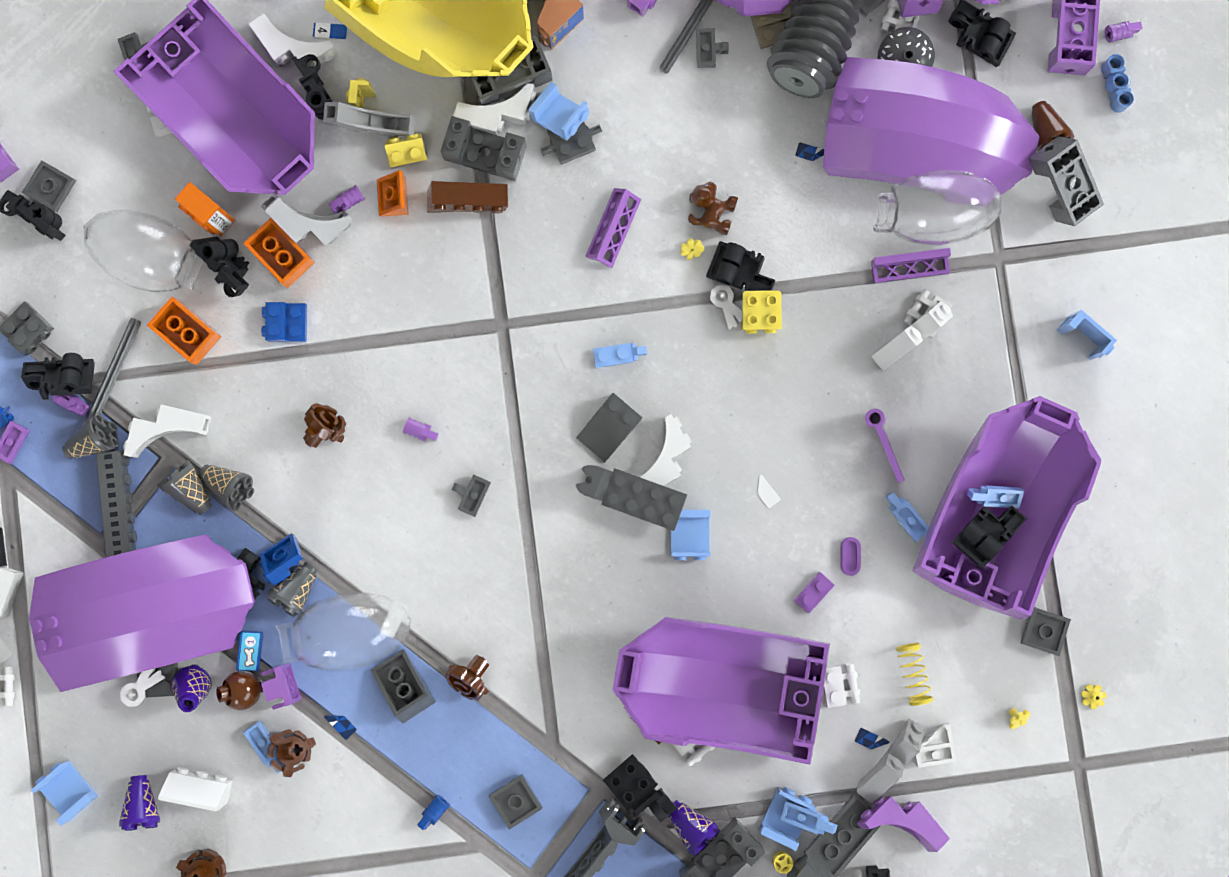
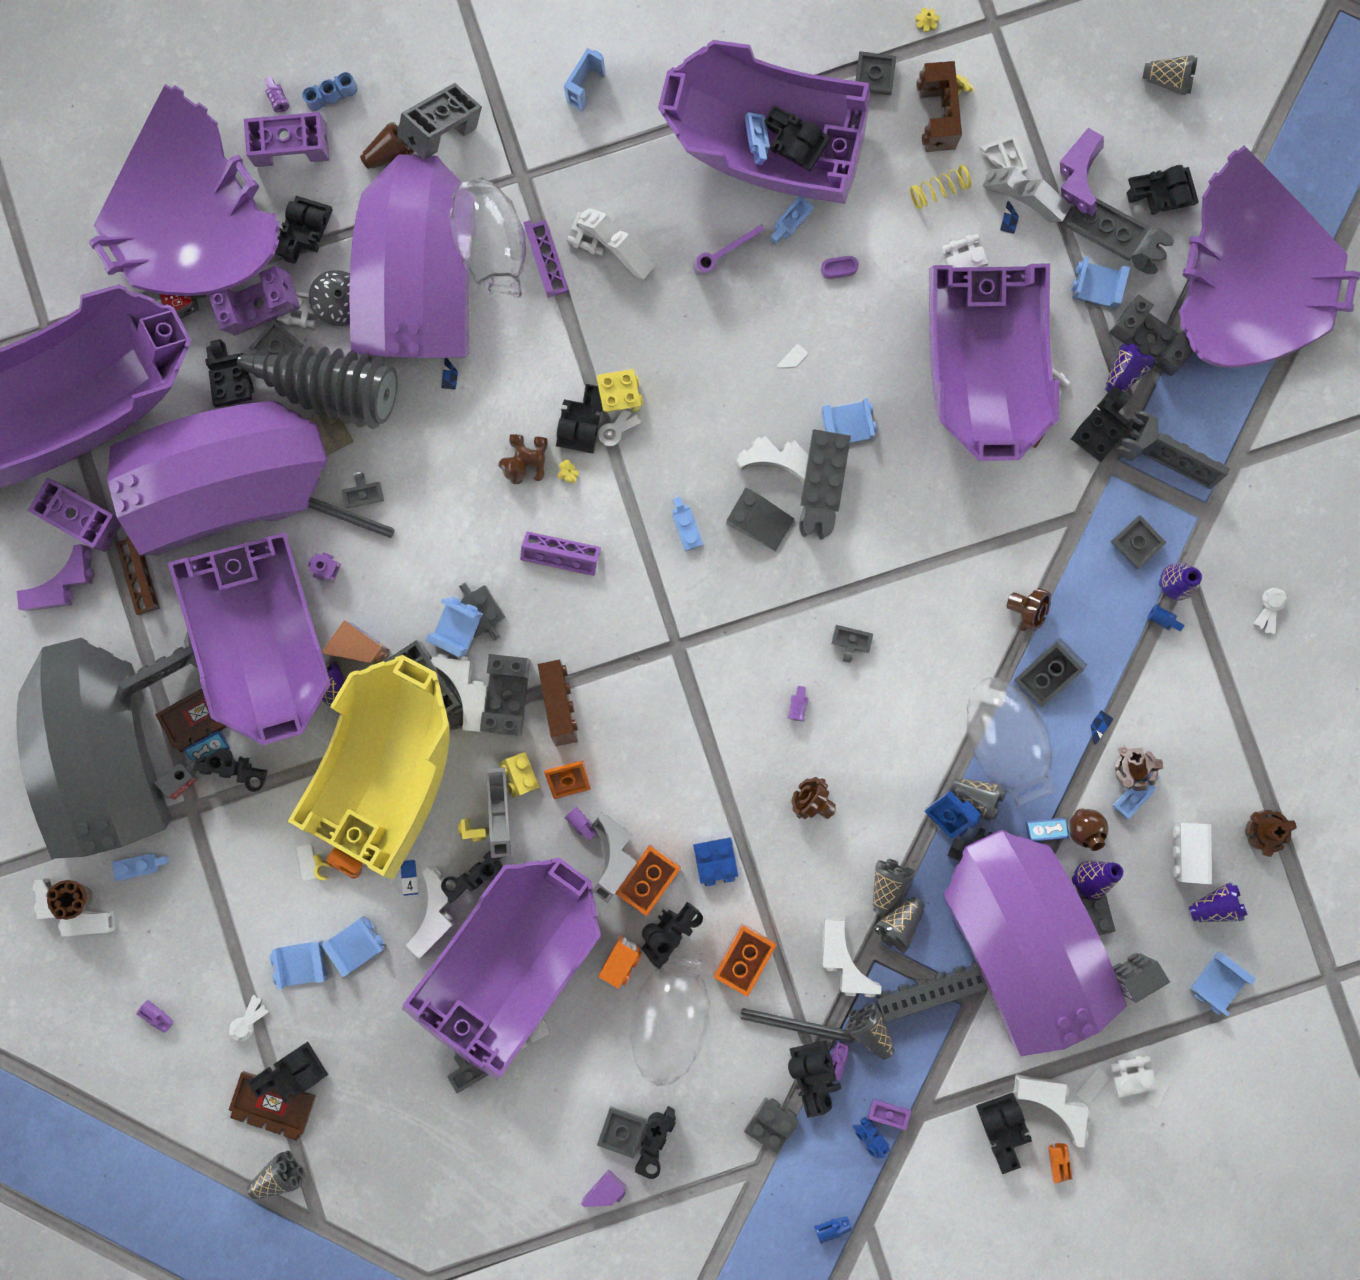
camera: 95 degrees left, 0 degrees up
white piece [120,668,165,707] -> none
medium lavender panel [261,662,302,710] -> none
light yellow wheel [772,850,793,874] -> none
light blue hinge [780,800,838,835] -> none
medium lavender plate [794,572,835,613] -> none
none -> reddish brown plate [916,61,962,152]
none -> dark grey brick [1113,953,1170,1003]
none -> dark purple cone [1159,562,1202,601]

